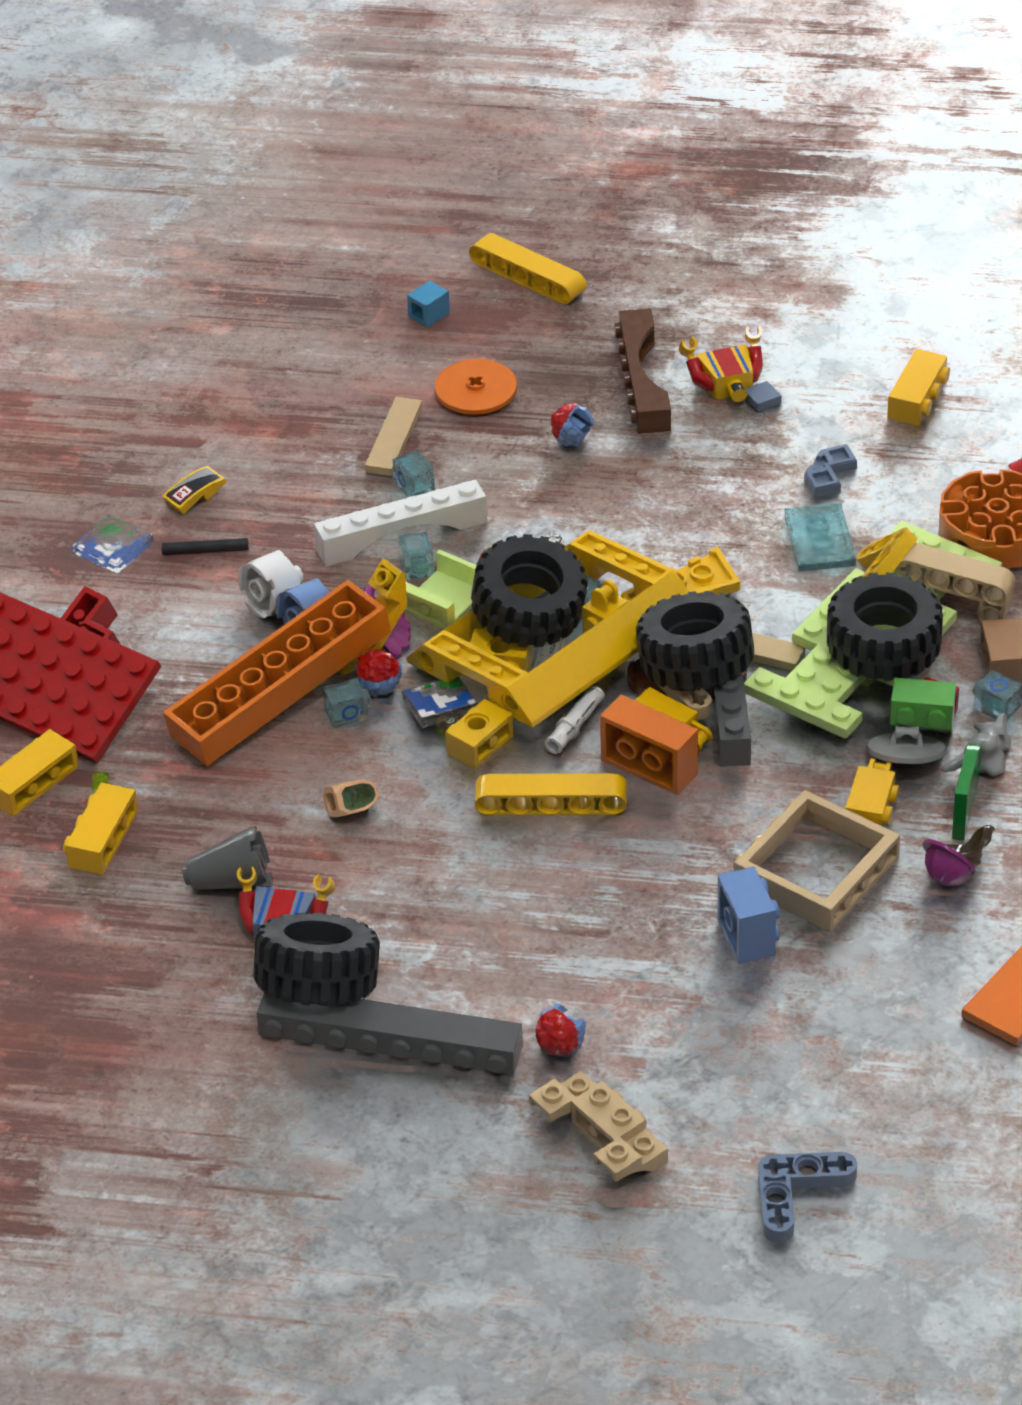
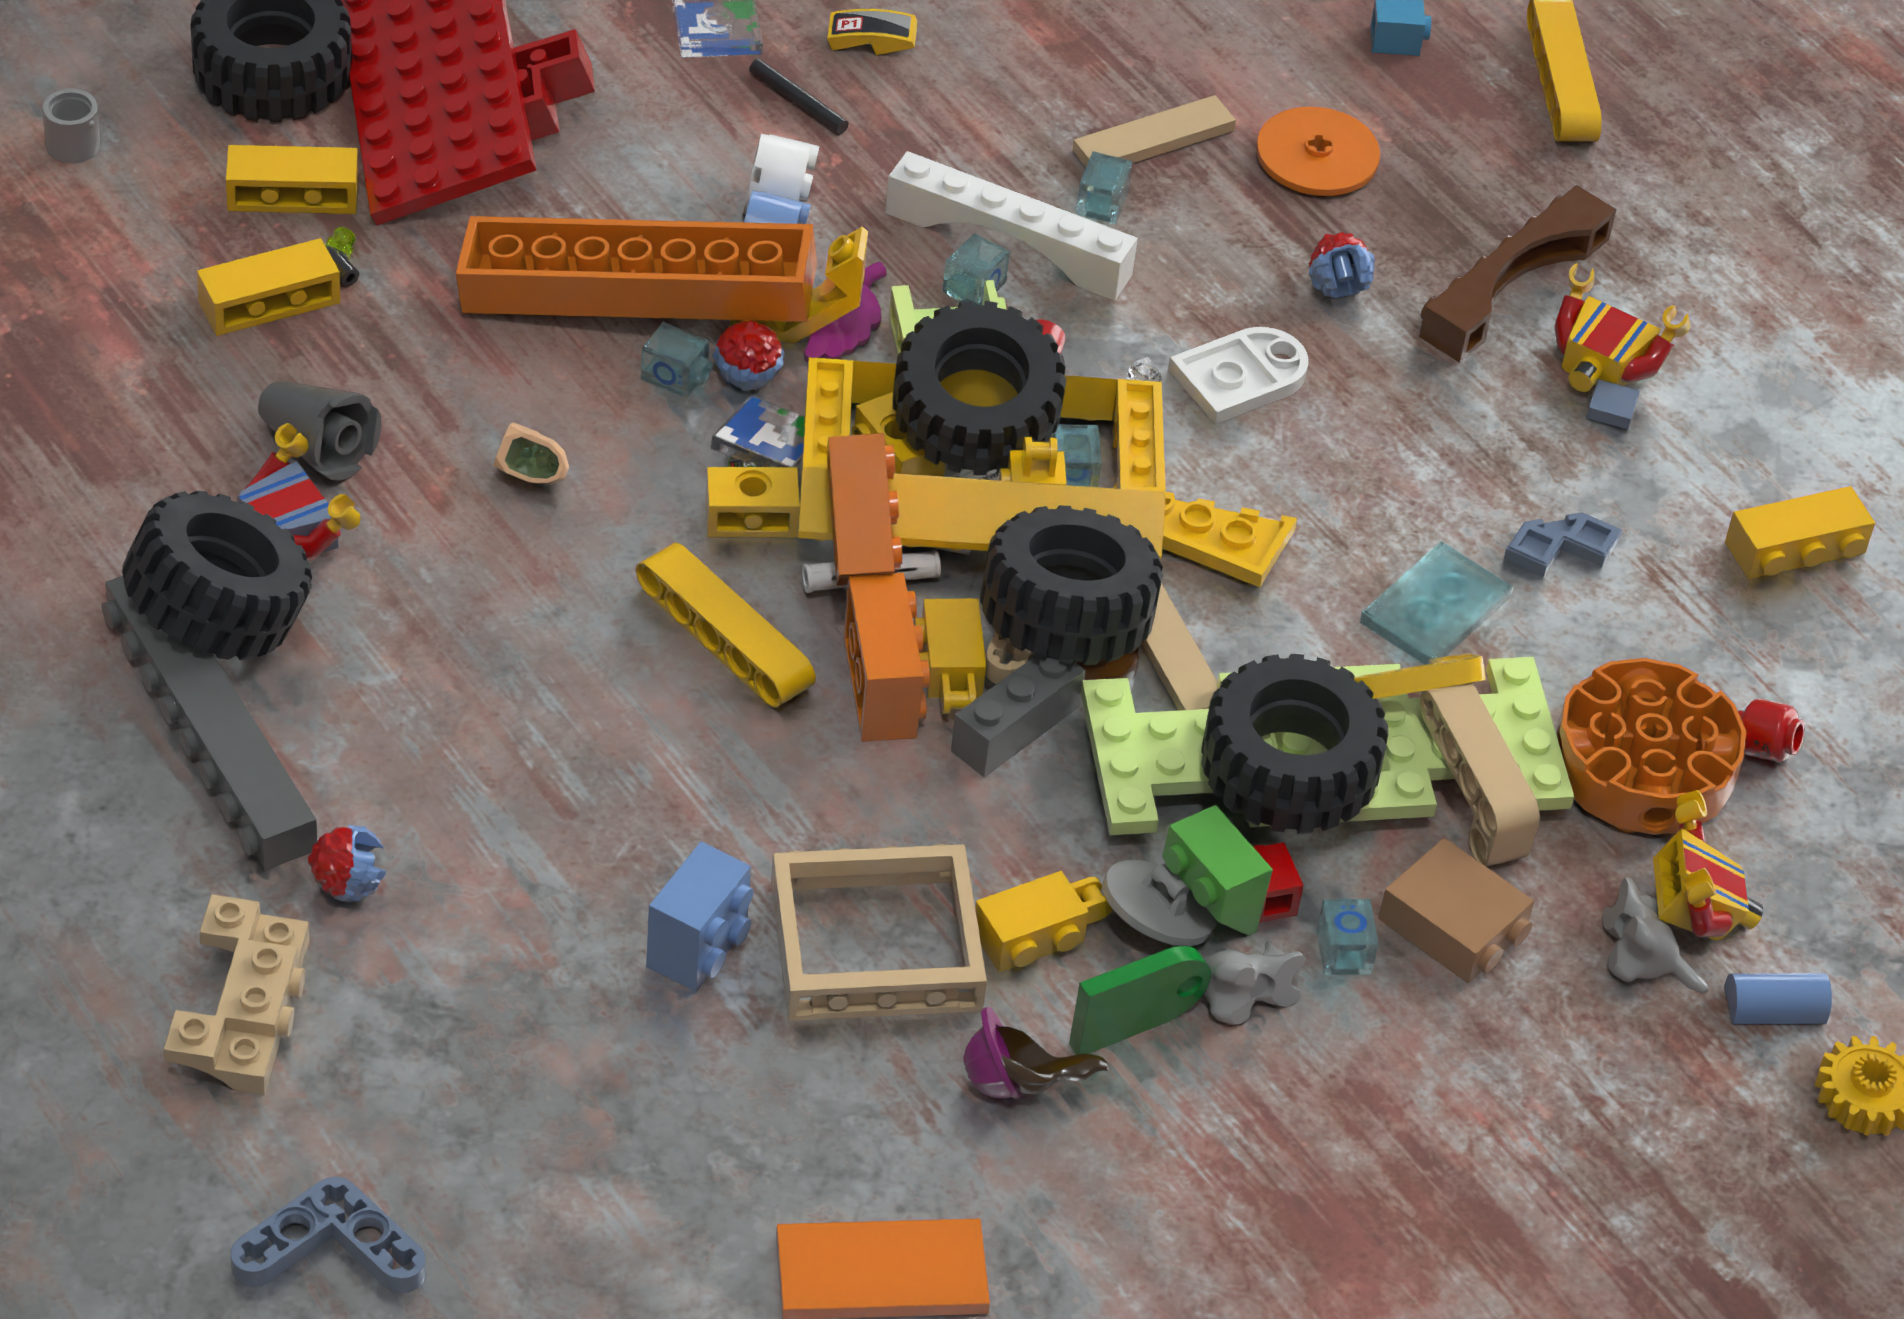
camera: 40 degrees right, 5 degrees up
none -> orange brick [826,433,902,586]
none -> white tile [1168,327,1308,424]

